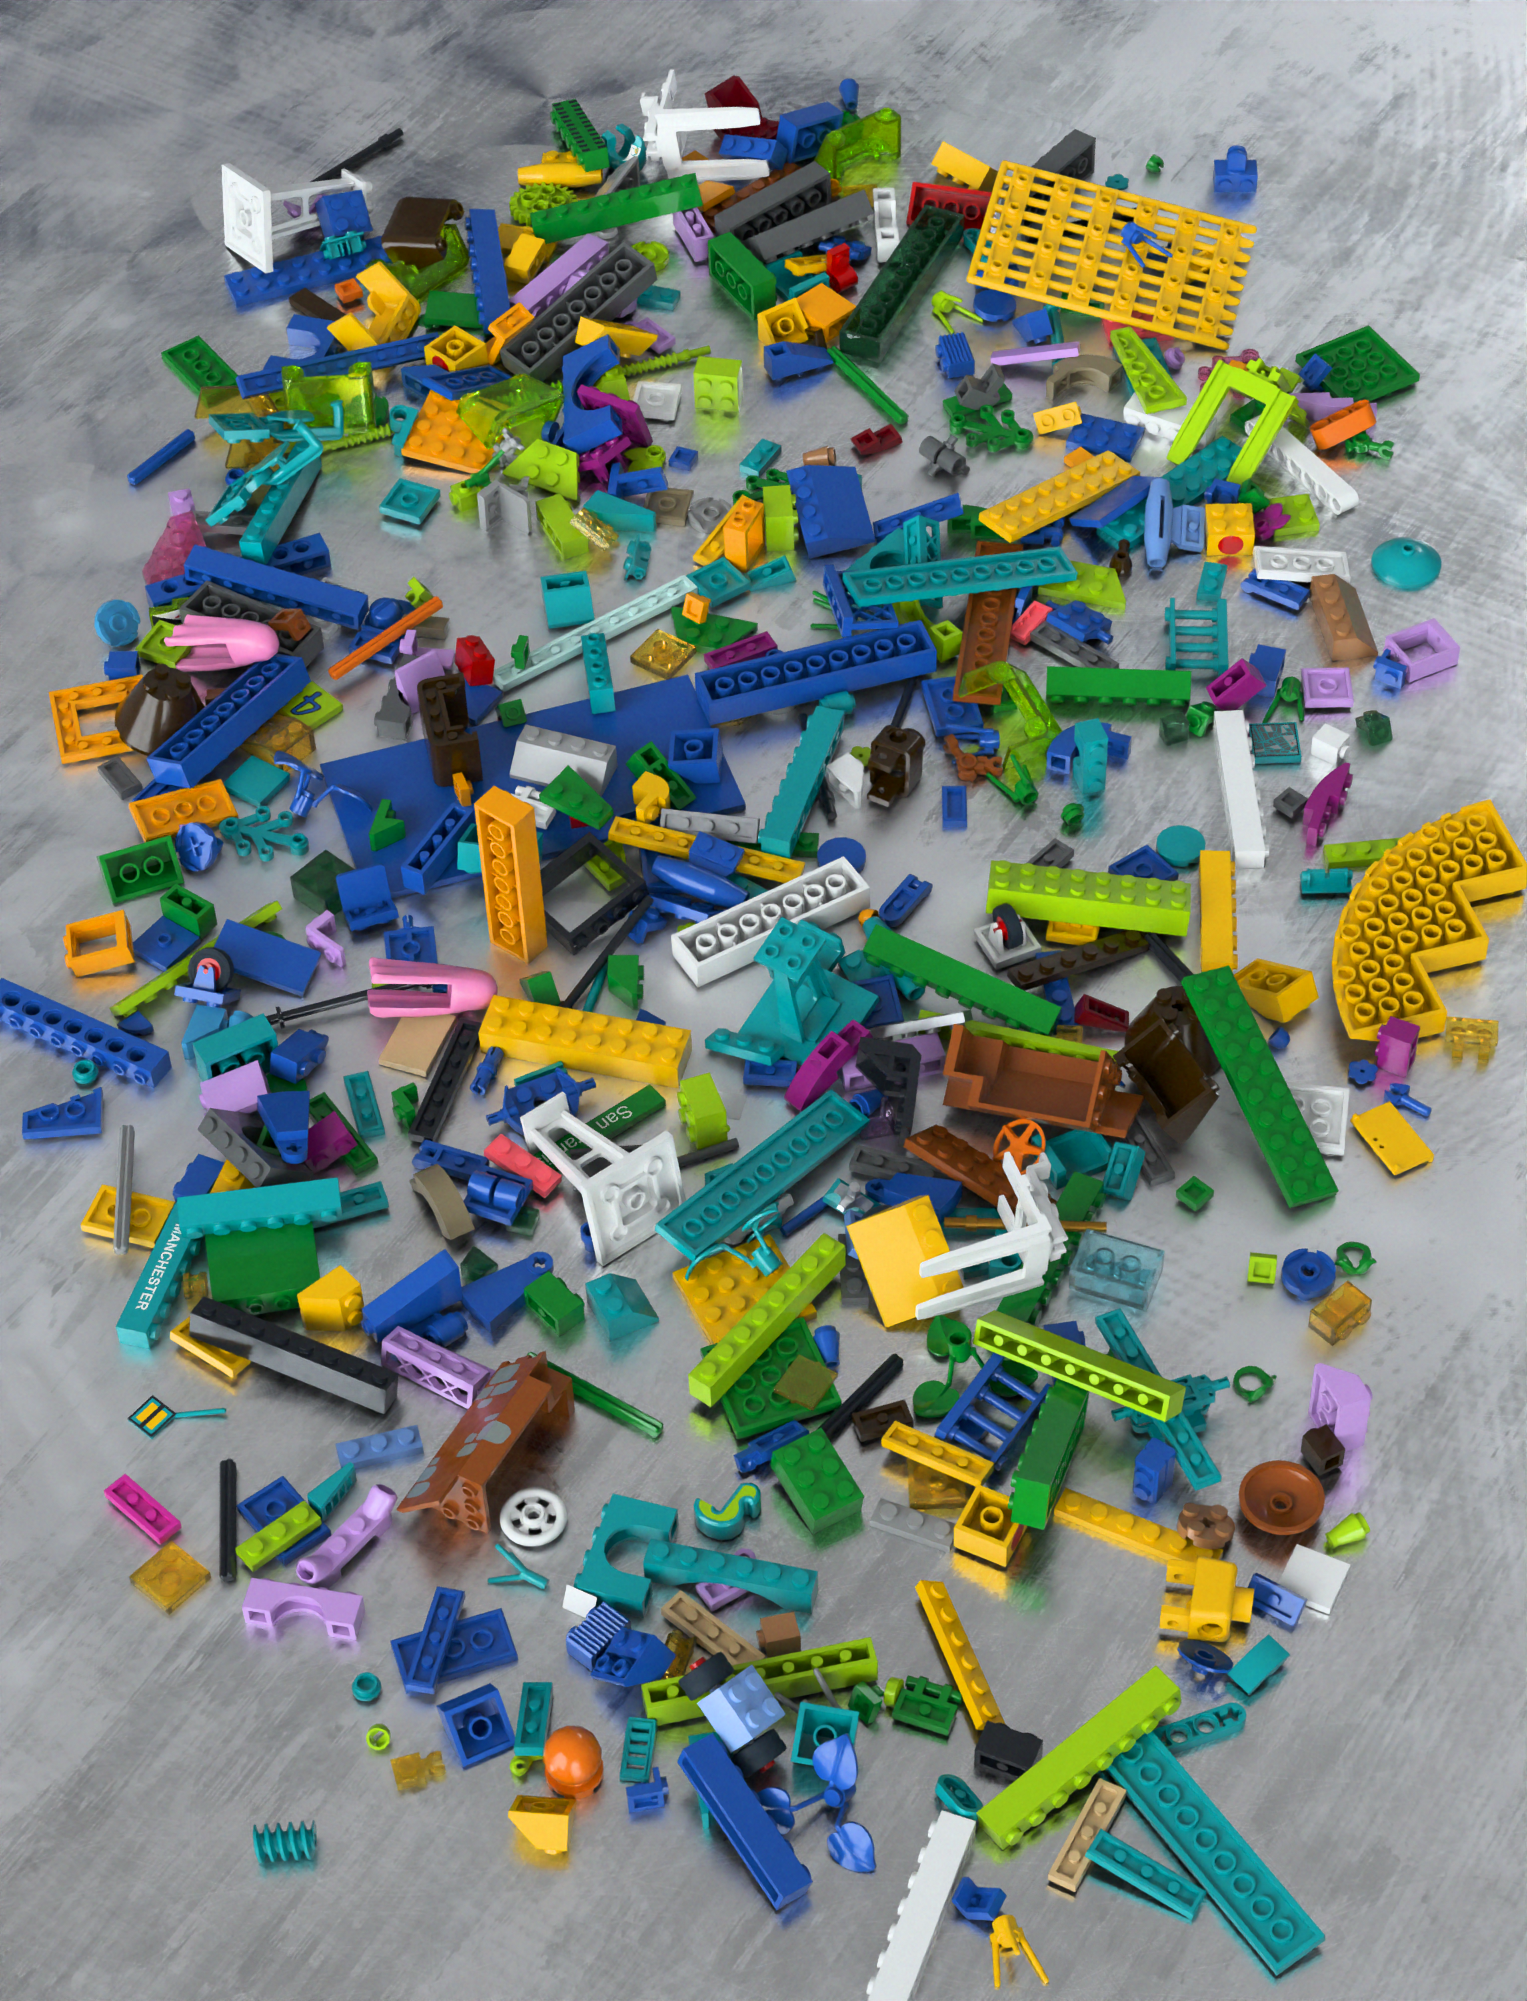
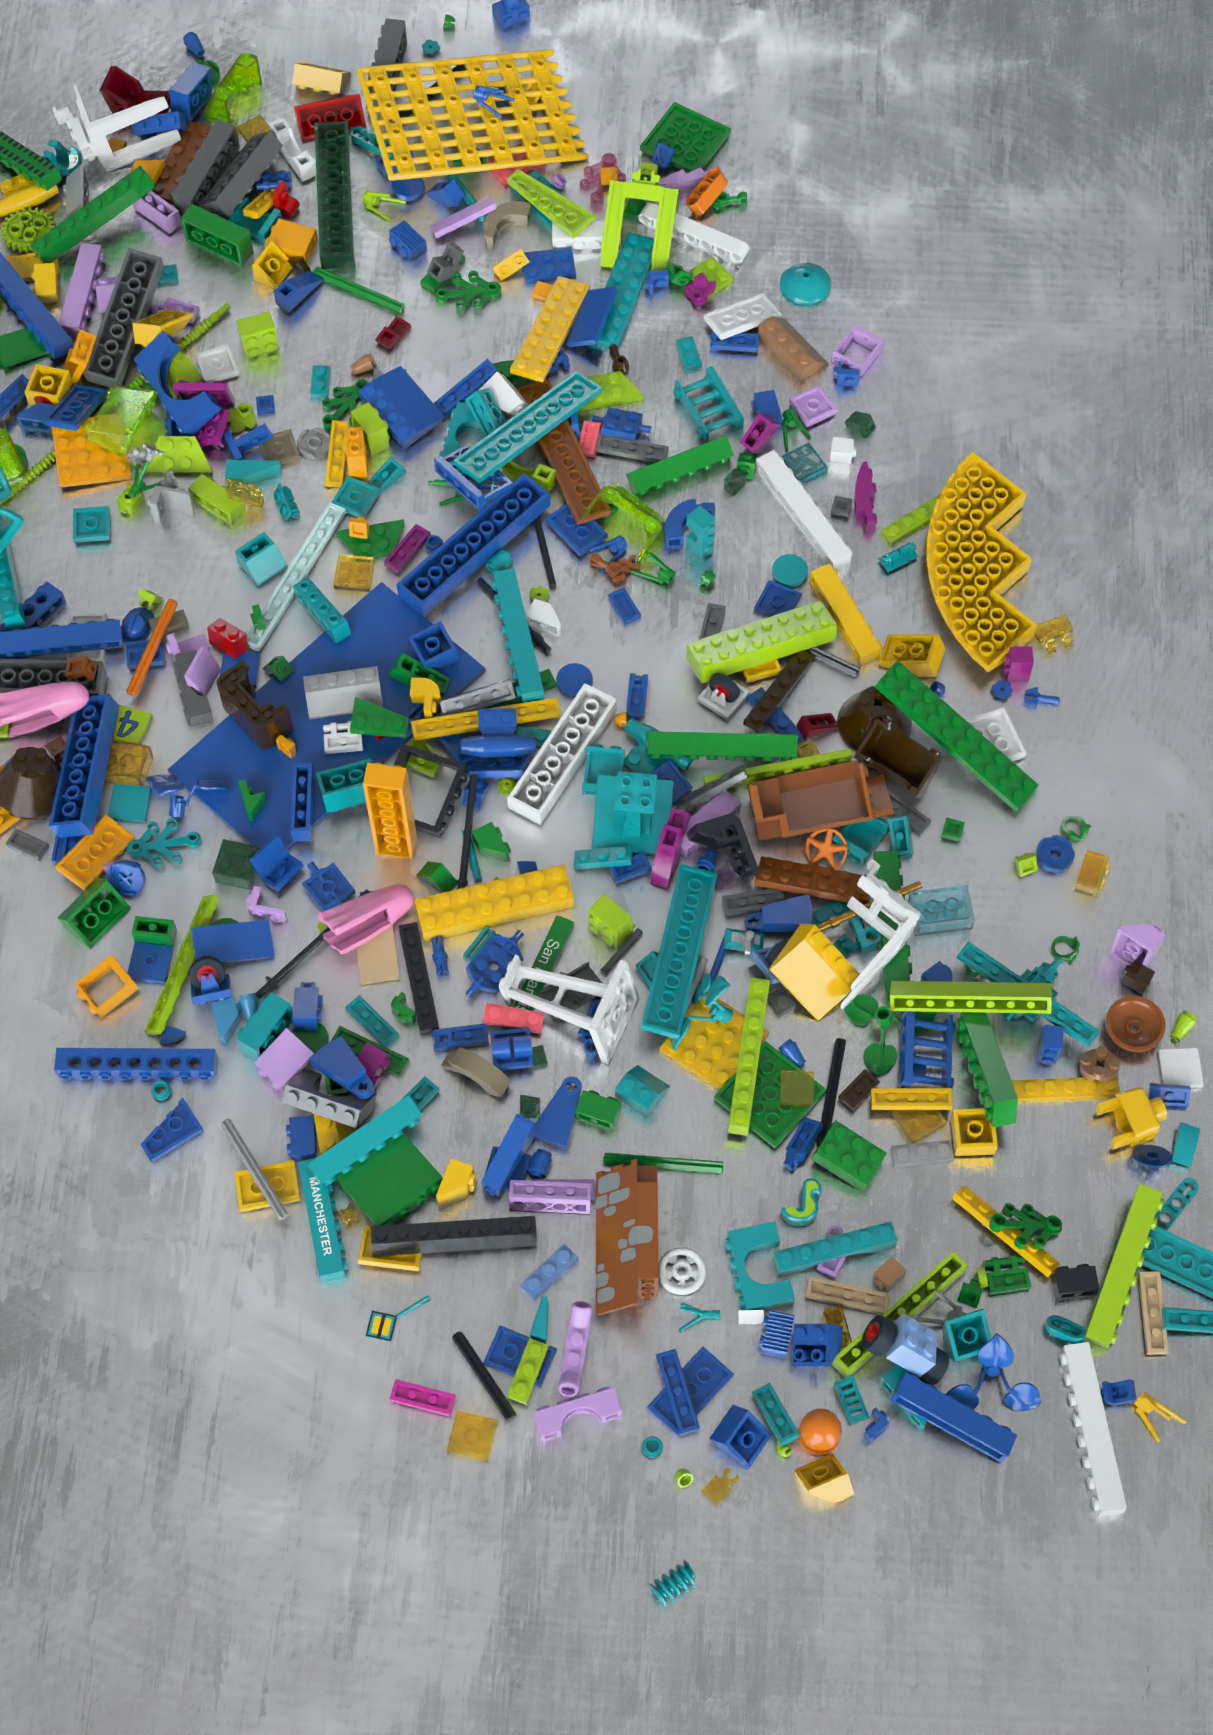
camera: 30 degrees left, 15 degrees up
teal plate [389,405,419,458] -> none
blue tile [541,420,560,443] -> none
lime tile [631,241,669,272] -> none
dark brown piece [867,725,926,807] -> none
dark grey pin [919,434,970,477] -> none
medium blue plate [1144,478,1205,568] -> none
yellow brick [1204,503,1255,556] -> none
yellow door [1350,1101,1434,1175] -> none
none -> white slope [479,372,529,416]
none -> green plant [989,1203,1062,1250]

